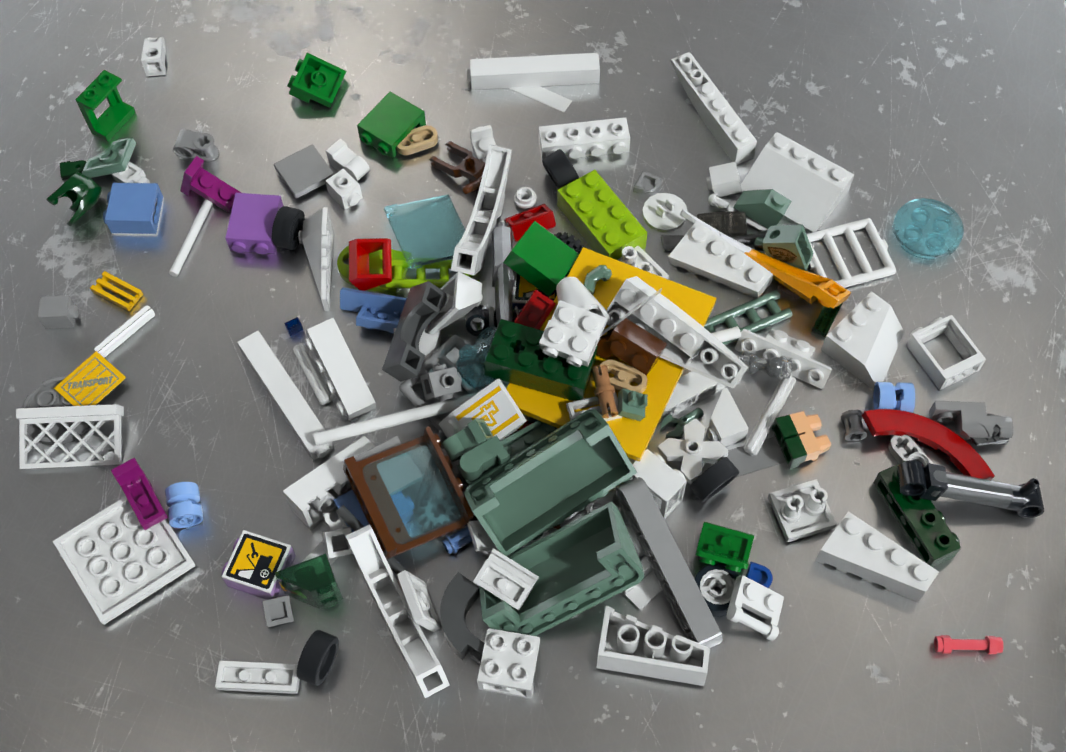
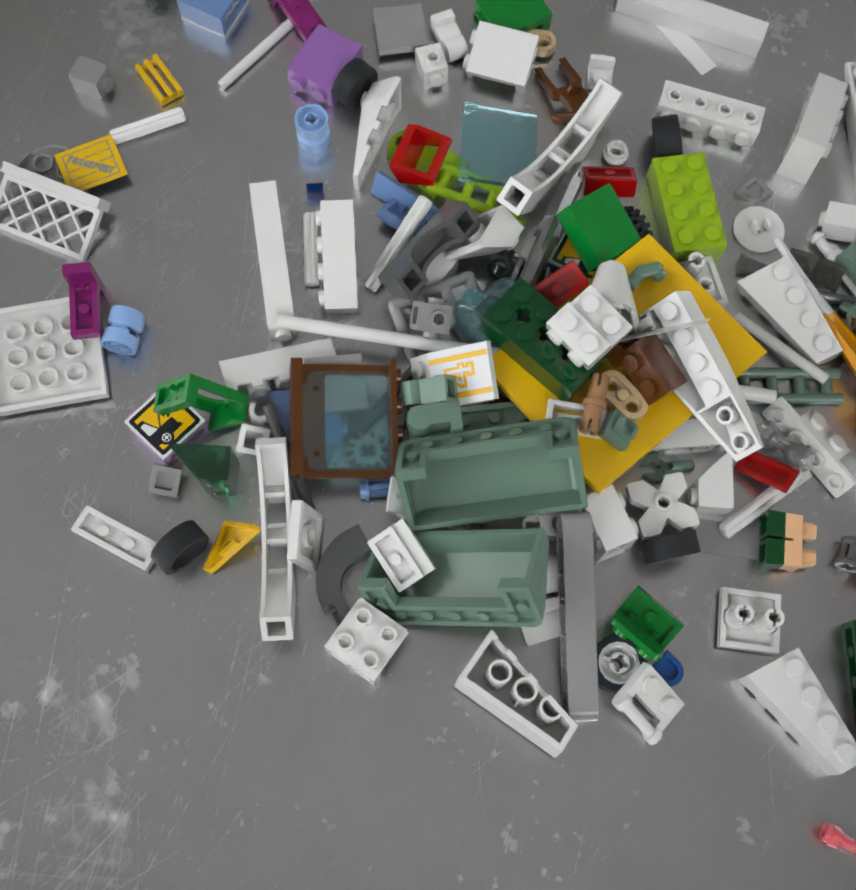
camera: 20 degrees right, 10 degrees up
none -> green panel [153,373,249,432]
none -> yellow tile [203,520,261,574]
none -> light blue wheel [294,104,331,154]
none -> white axle [363,195,432,292]
none -> white panel [463,21,539,93]
none -> white piece [638,312,659,332]
none -> white bar [734,312,830,384]
none -> red tile [734,451,800,493]
none -> white wedge [776,72,849,185]

